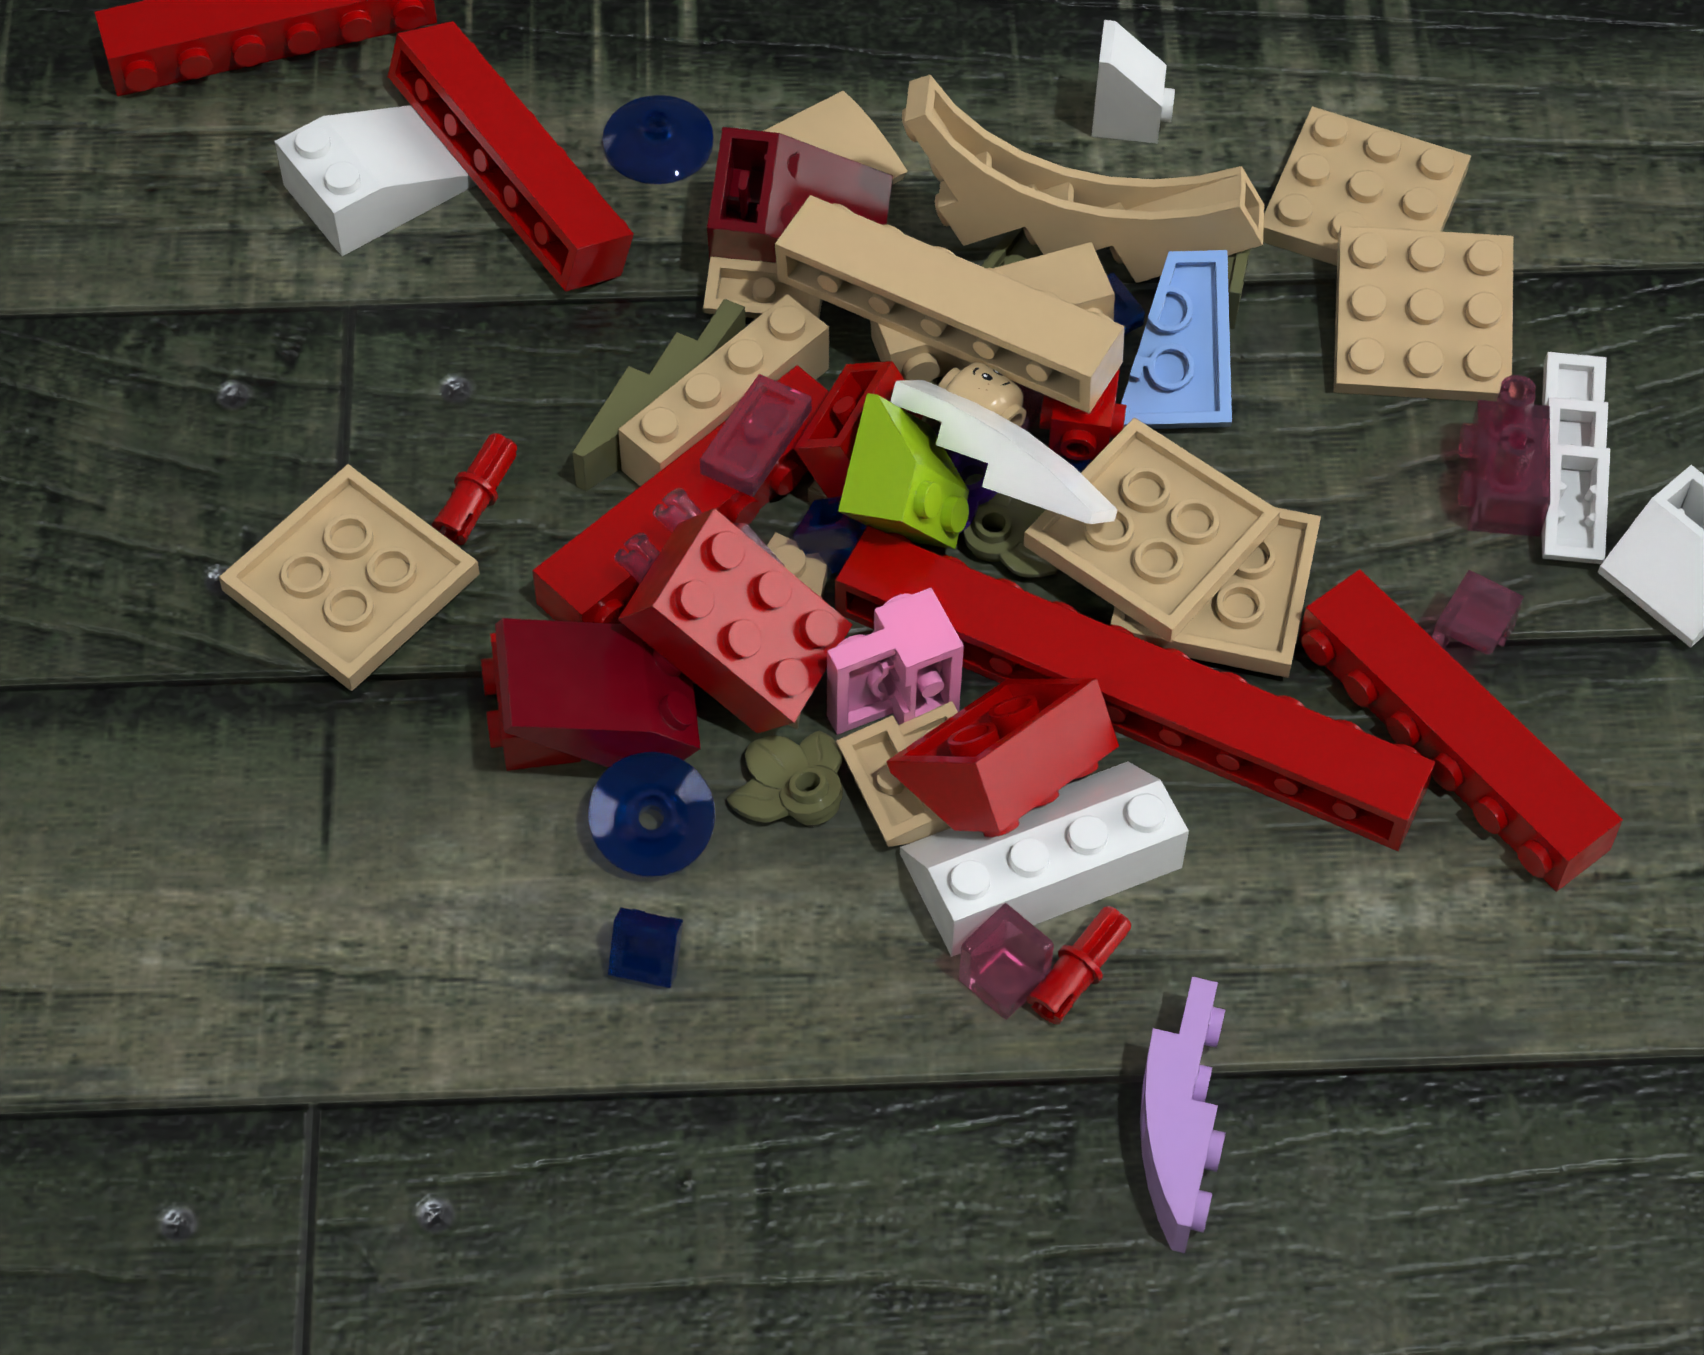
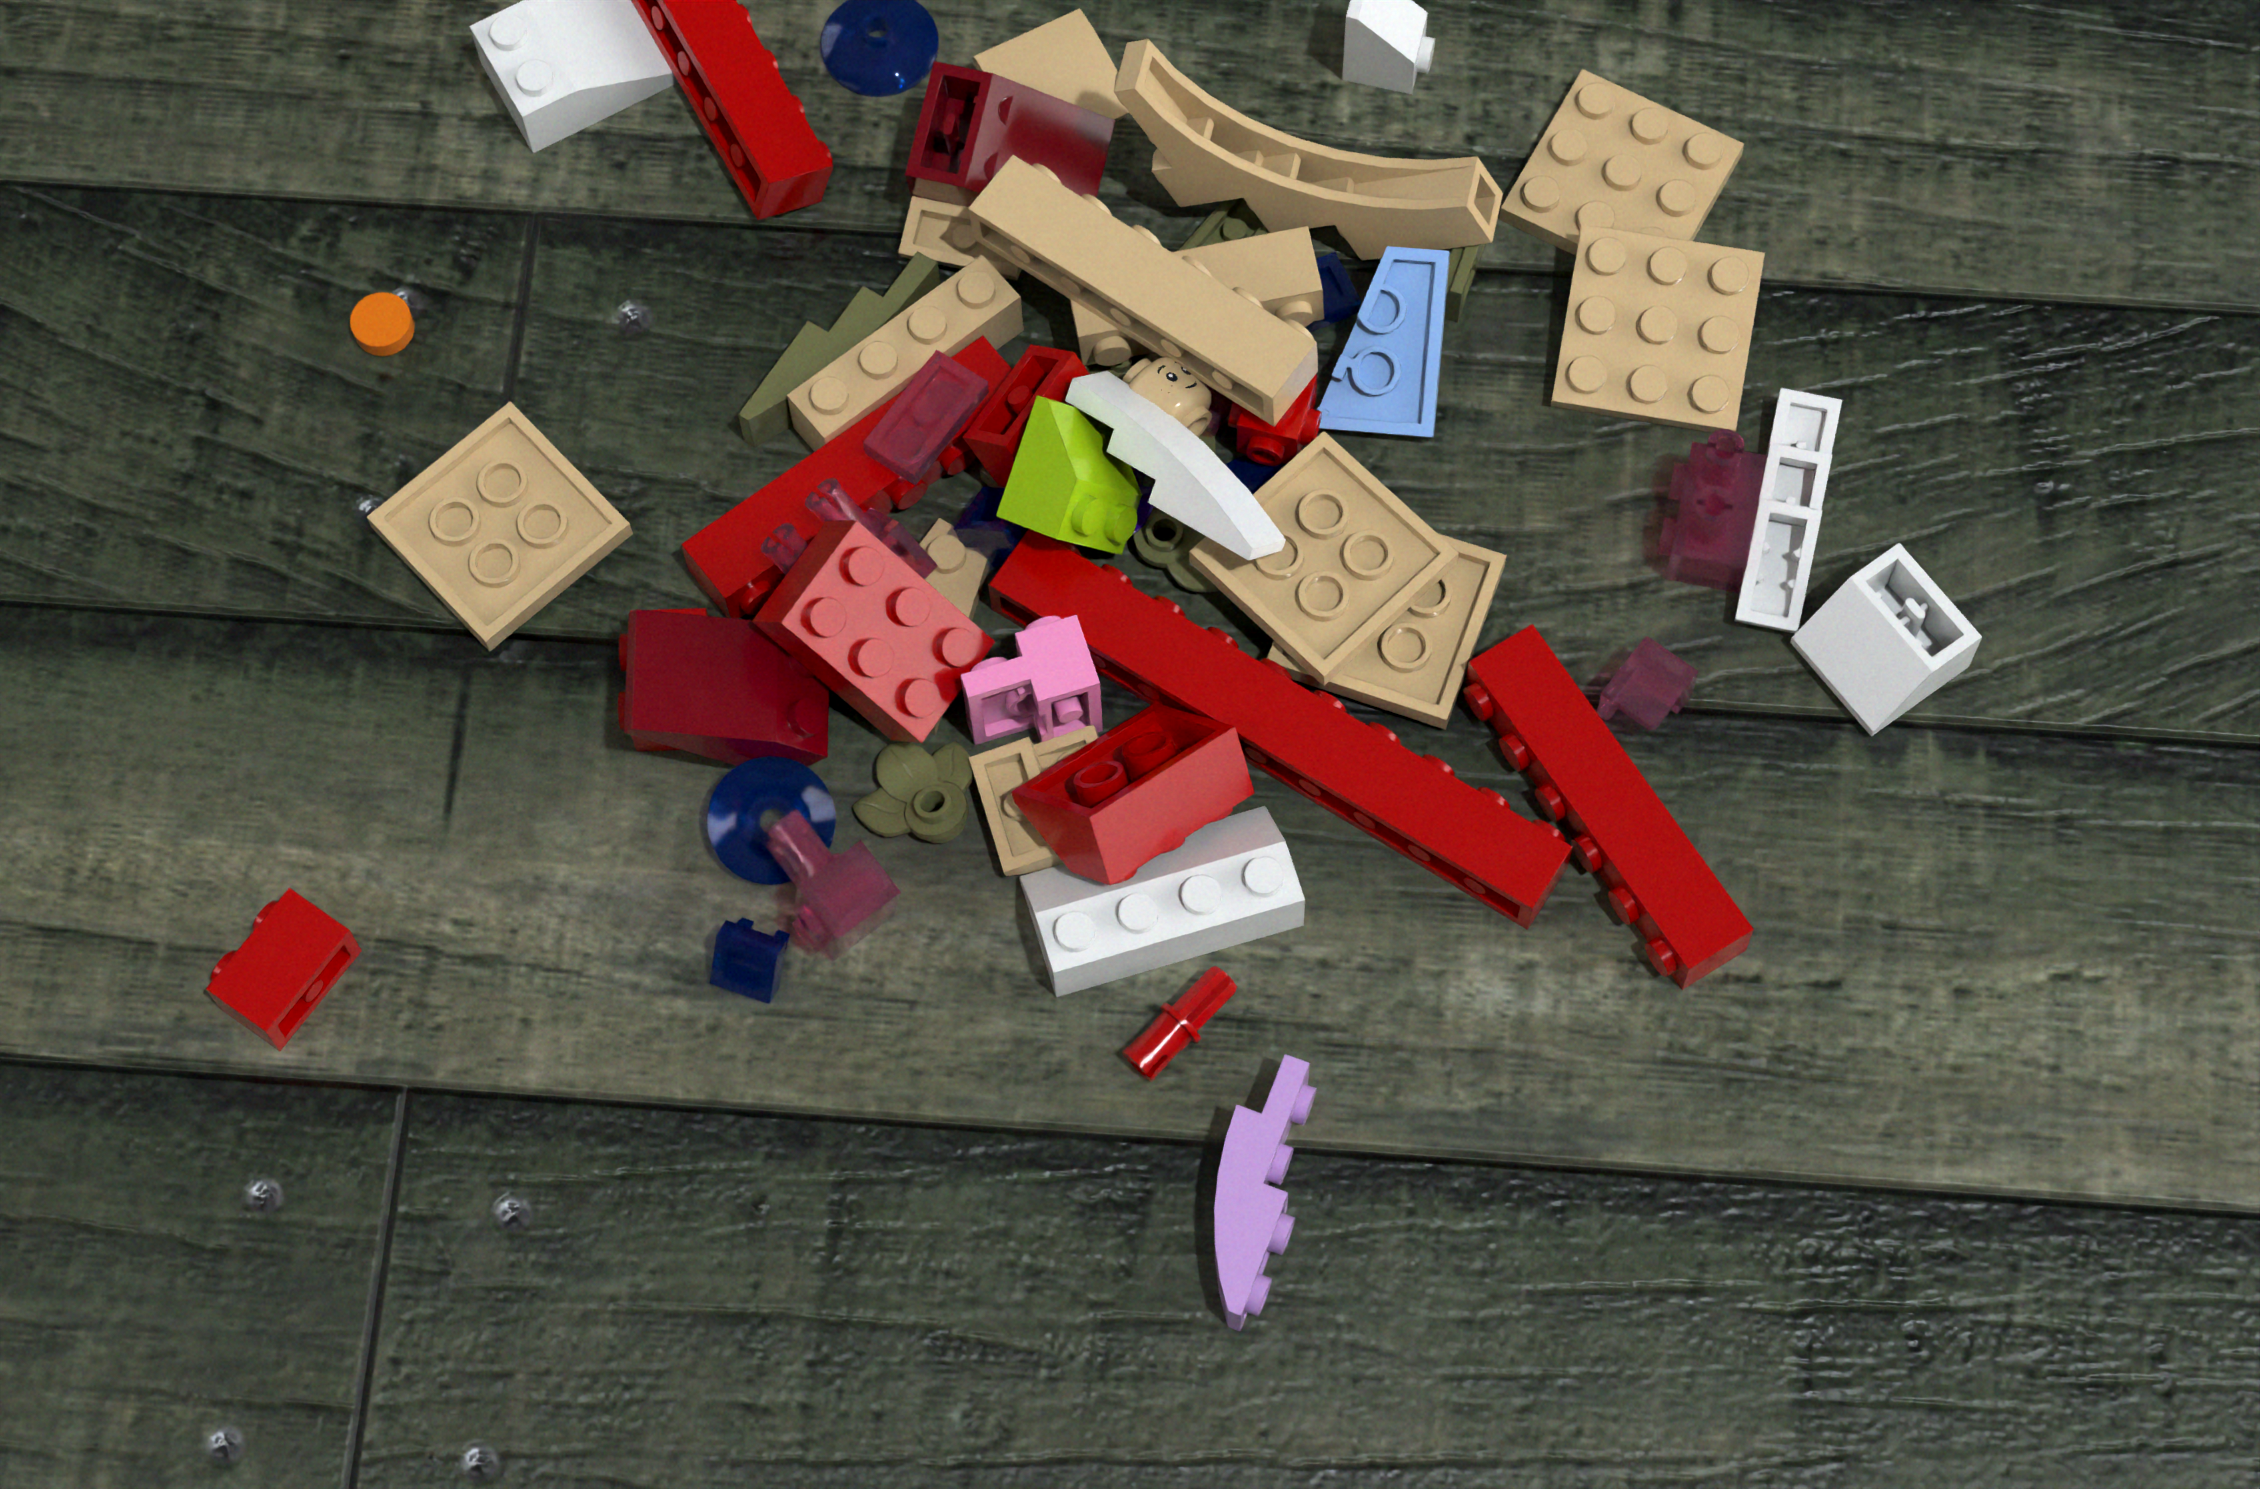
camera: 10 degrees right, 10 degrees up
red axle [431,433,517,545] -> none
clear pink panel [959,903,1054,1020] -> none
none -> red brick [206,888,362,1052]
none -> orange tile [350,292,415,356]
none -> clear pink brick [766,810,901,961]

